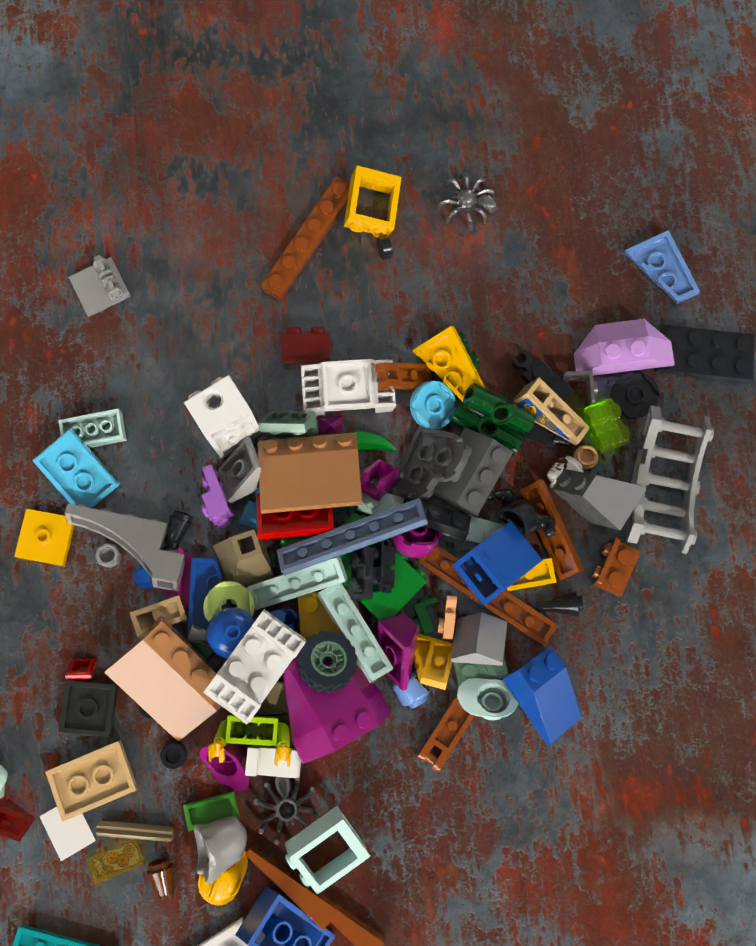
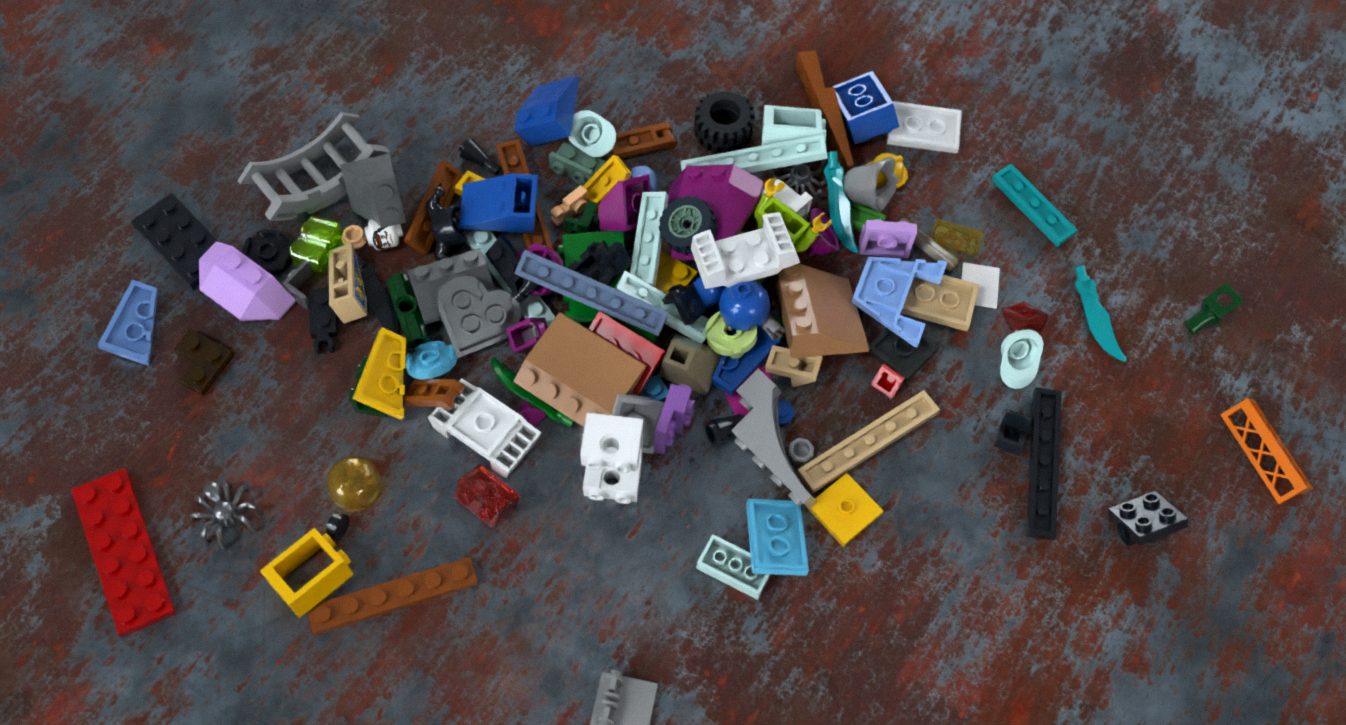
camera: 145 degrees left, 15 degrees down
reddish brown cone [147,857,174,902] -> none
black tile [160,742,188,769] -> none
sand green bracket [259,411,318,436] -> none
light grey slope [451,612,507,666] -> none
dark green piece [463,383,536,434] -> none
dark orange bracket [591,537,641,597] -> none
none -> red plate [71,468,177,637]
none -> dark brown plate [174,329,235,397]
none -> clear yellow cylinder [326,455,383,511]
none -> black bracket [662,284,706,325]
none -> light aqua plate [681,134,828,173]
none -> black tyre [694,89,755,154]
none -> tan plate [797,390,940,494]
none -> teal sword [824,151,859,253]
none -> light blue wing [851,257,947,347]
none -> lavender plate [859,219,917,258]

